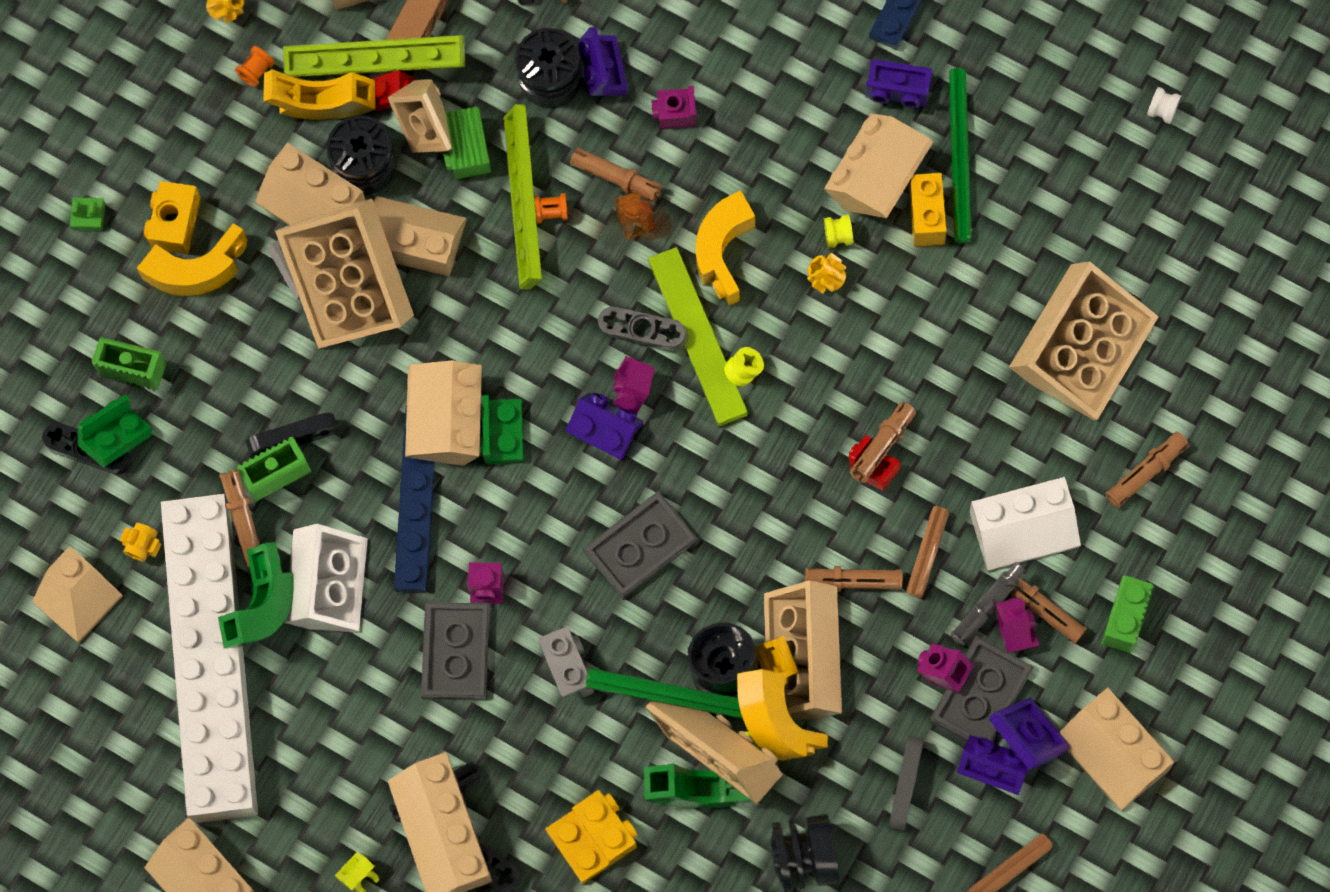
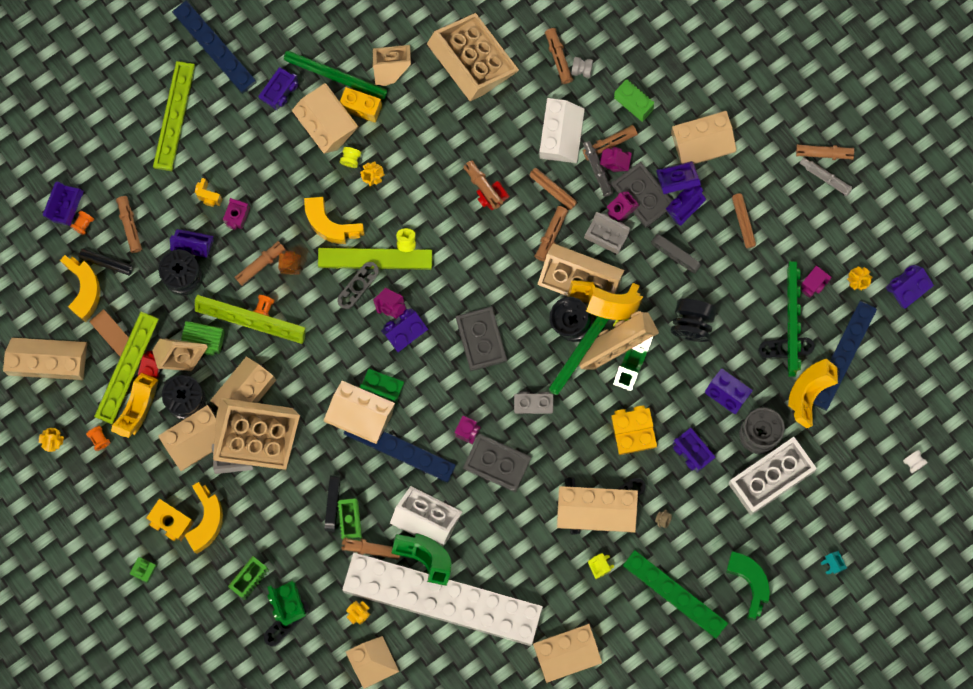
camera: 65 degrees left, 5 degrees up
none -> yellow bracket [195,178,222,207]
none -> tan slope [373,45,411,86]
none -> light grey wheel [571,57,593,78]
none -> light grey bracket [584,212,630,254]

